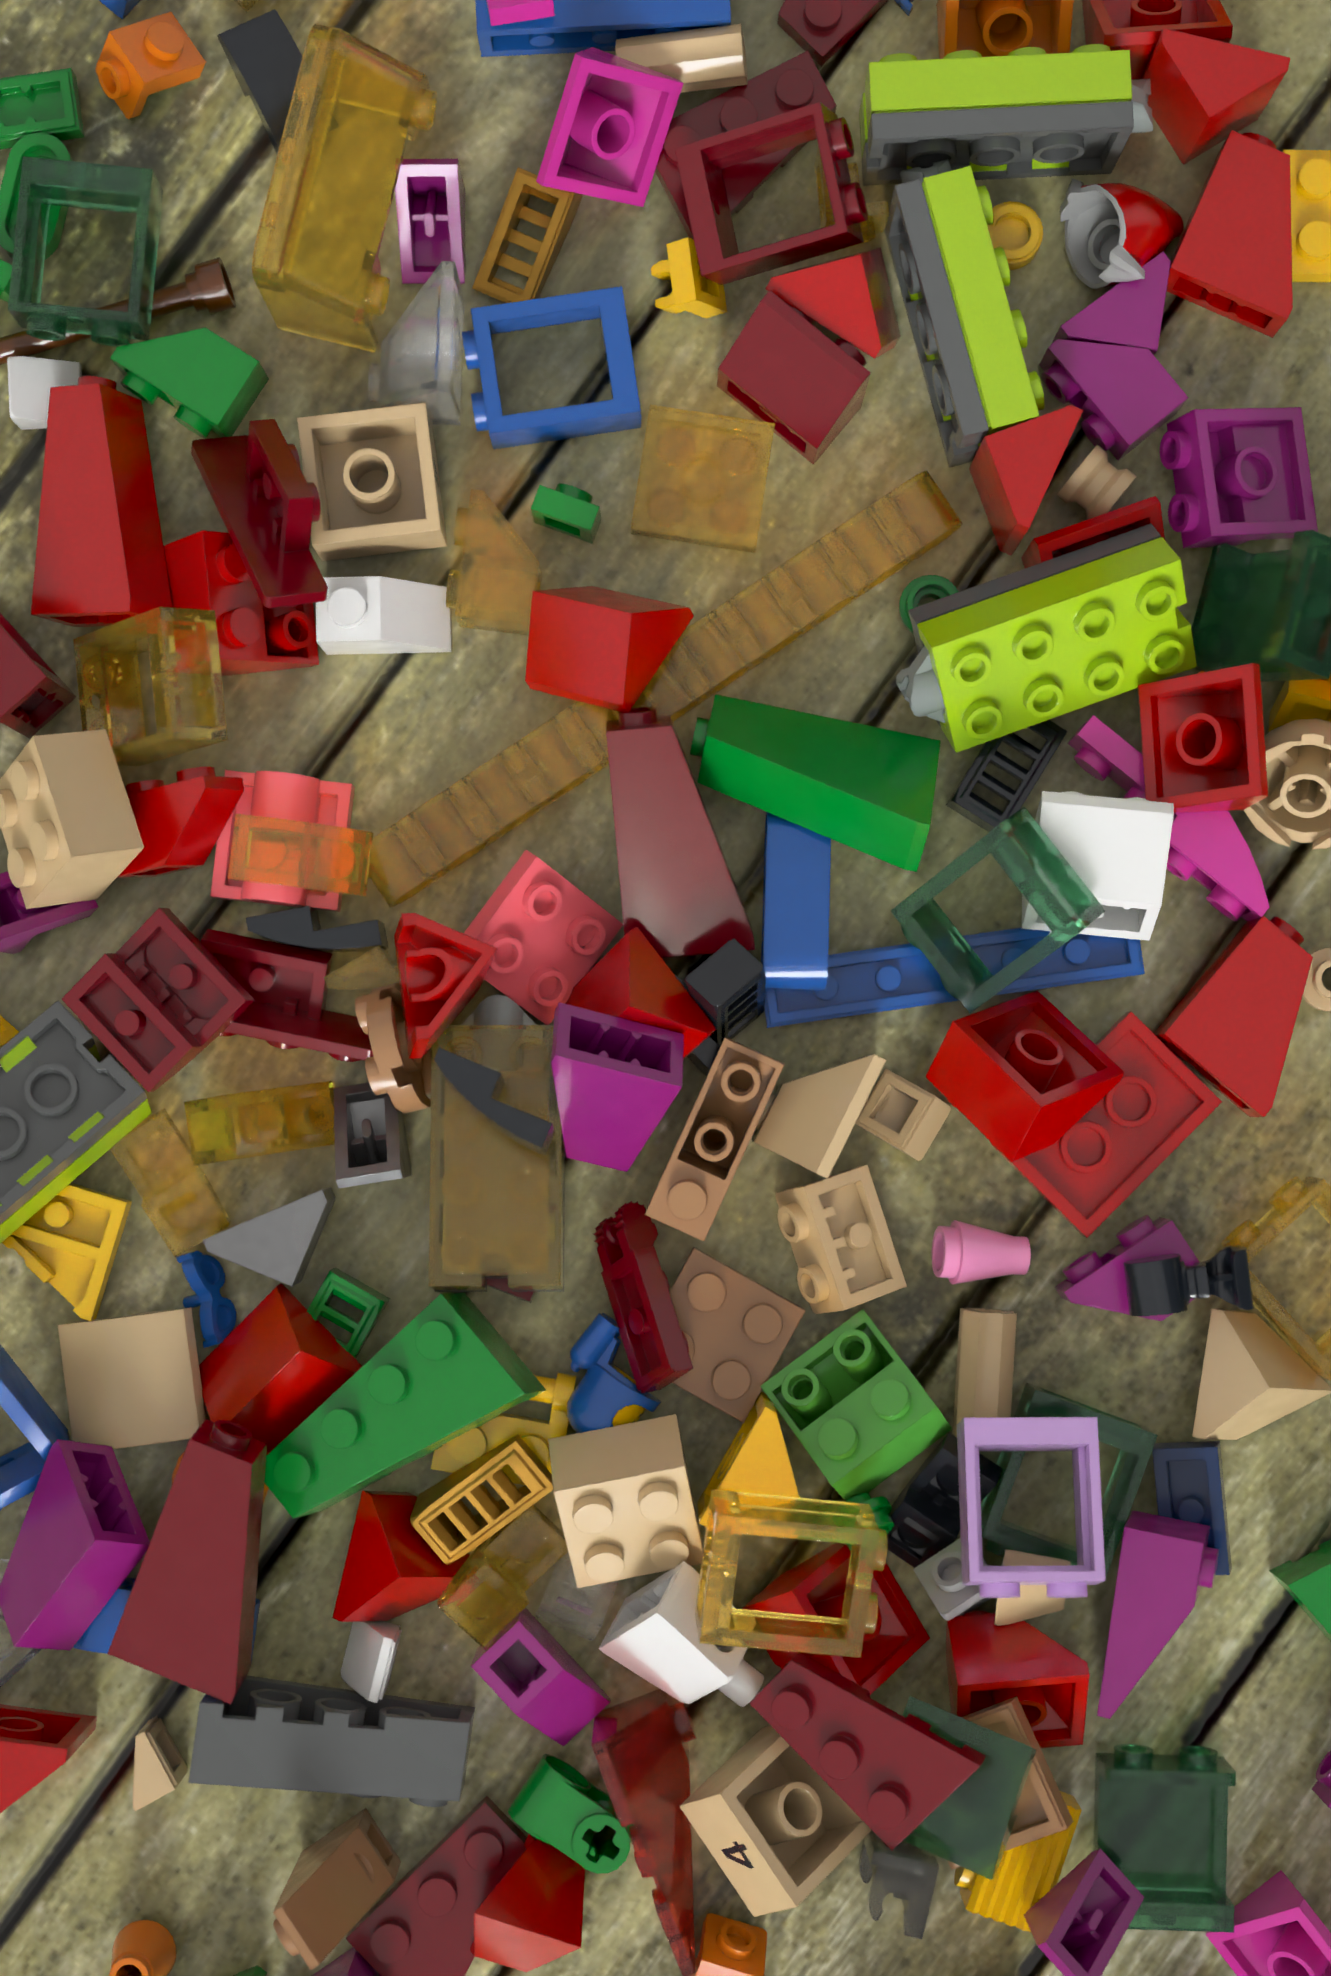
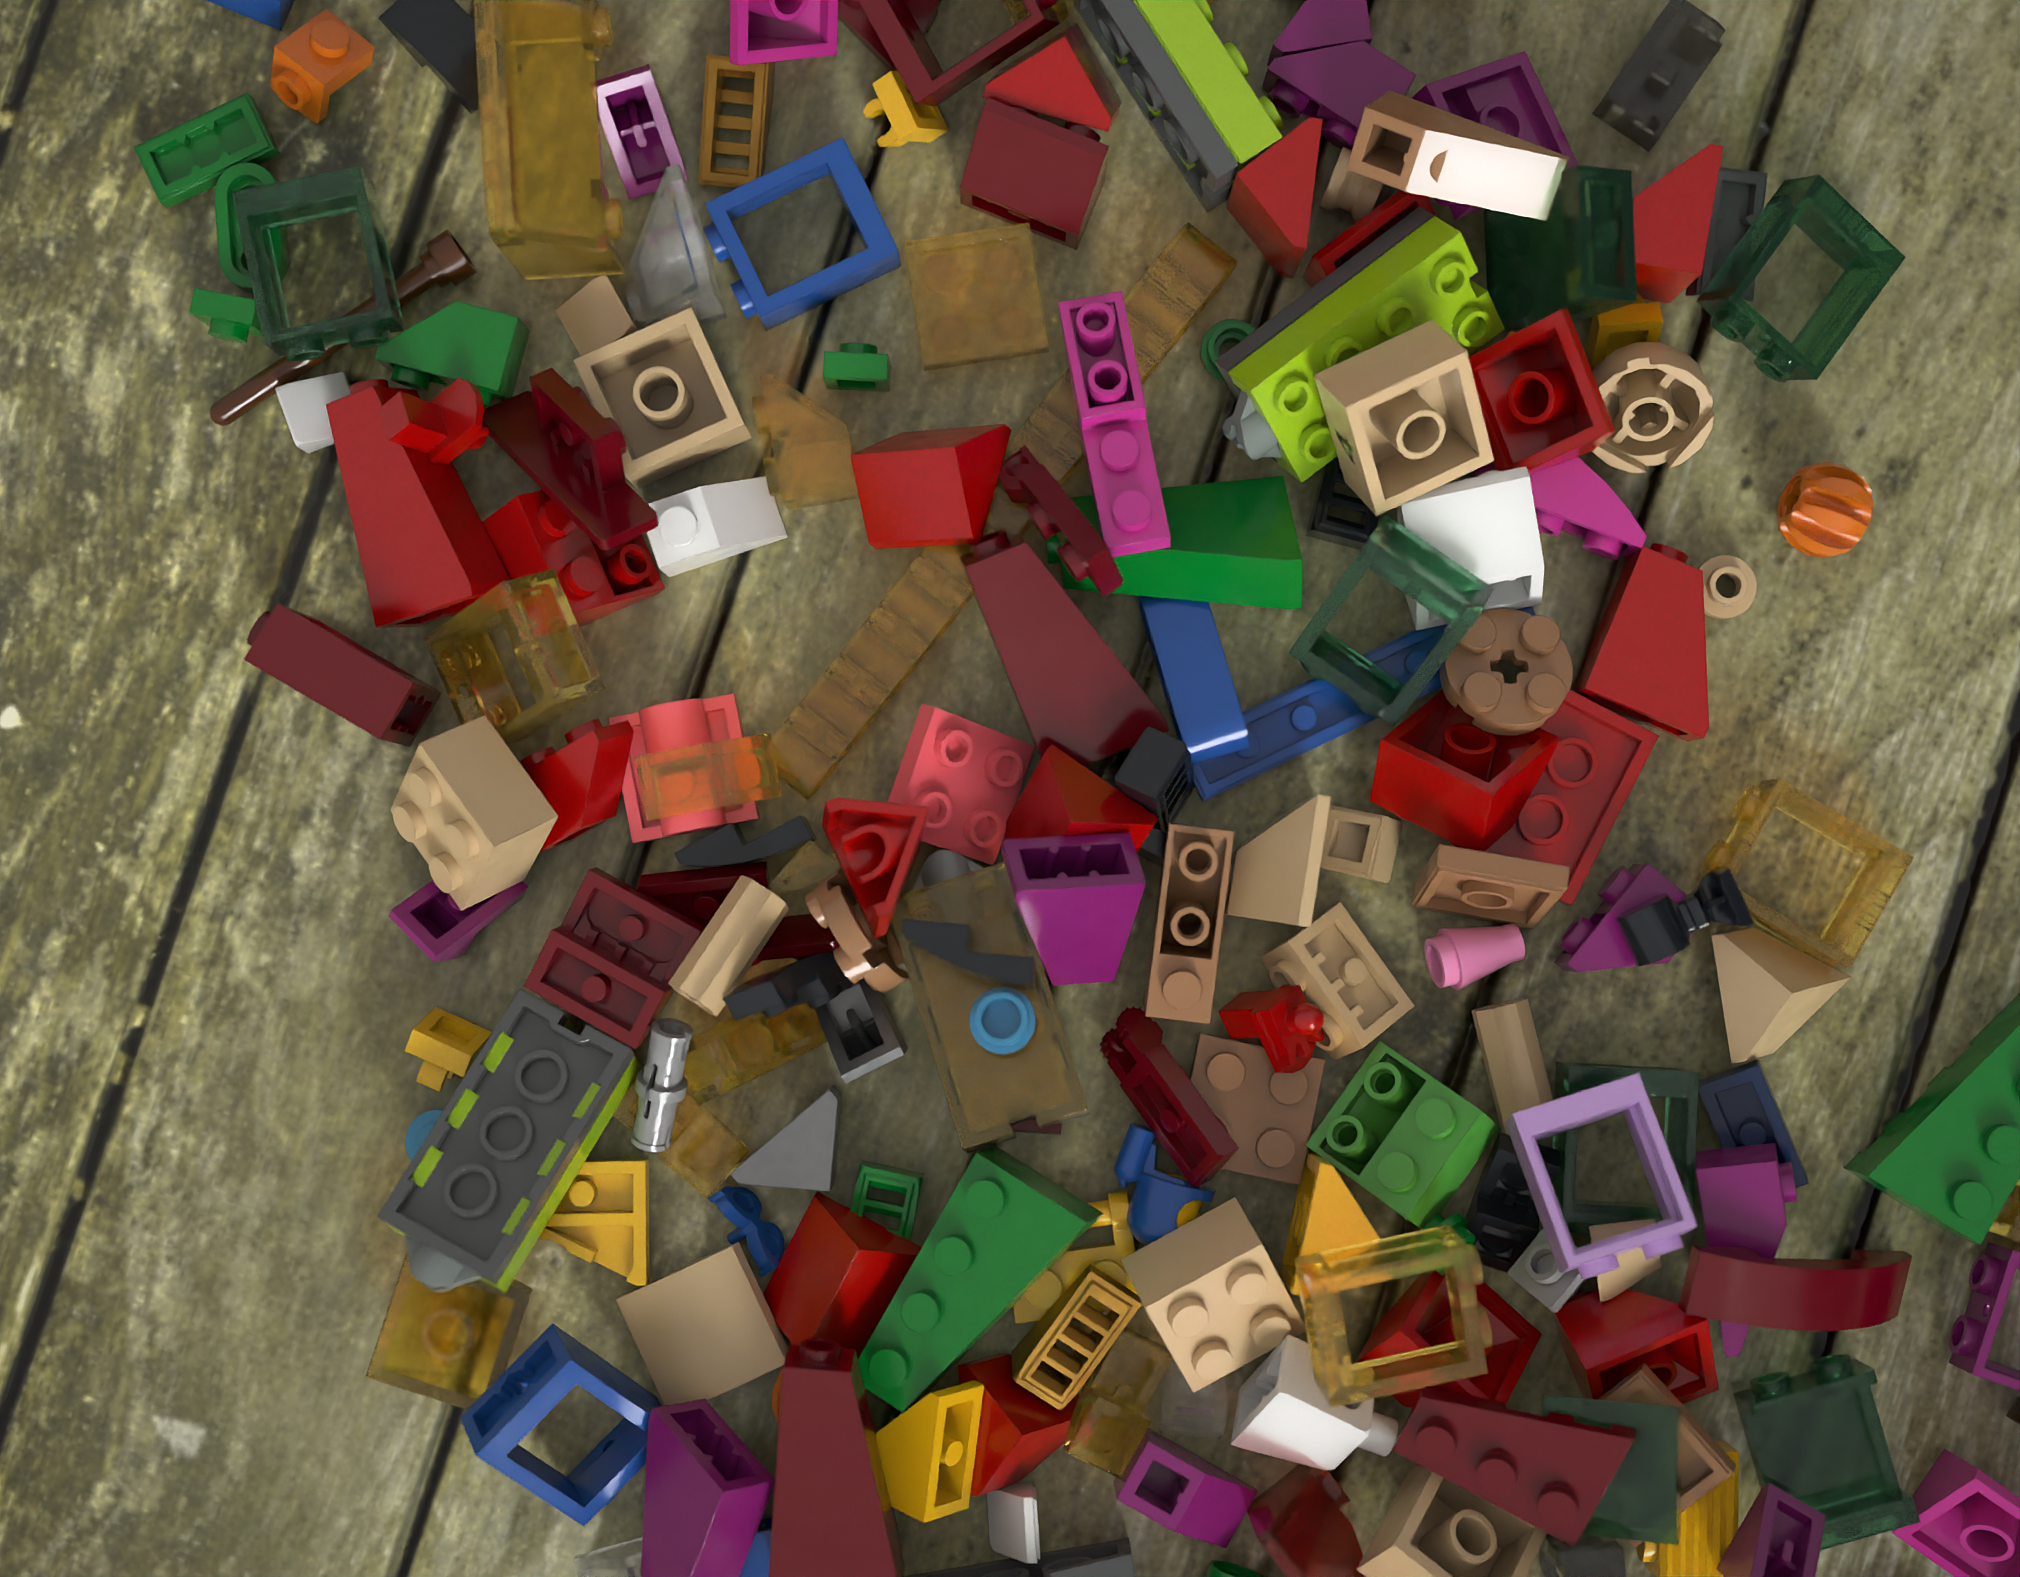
camera: 15 degrees left, 0 degrees up
none -> red piece [379,377,489,465]
none -> tan slope [555,273,639,356]
none -> light grey pin [630,1018,693,1152]
none -> tan axle [668,875,789,1017]
none -> black slope [723,952,846,1021]
none -> yellow slope [875,1380,984,1523]
none -> dark azure plate [969,987,1036,1054]
none -> dark red hinge [999,445,1124,597]
none -> dark pink slope [1058,291,1171,557]
none -> red piece [1218,984,1324,1074]
none -> tan brick [1314,320,1494,516]
none -> slope [1346,90,1570,221]
none -> medium nougat plate [1411,844,1570,929]
none -> medium nougat plate [1440,608,1573,736]
none -> dark red slope [1678,1246,1912,1331]

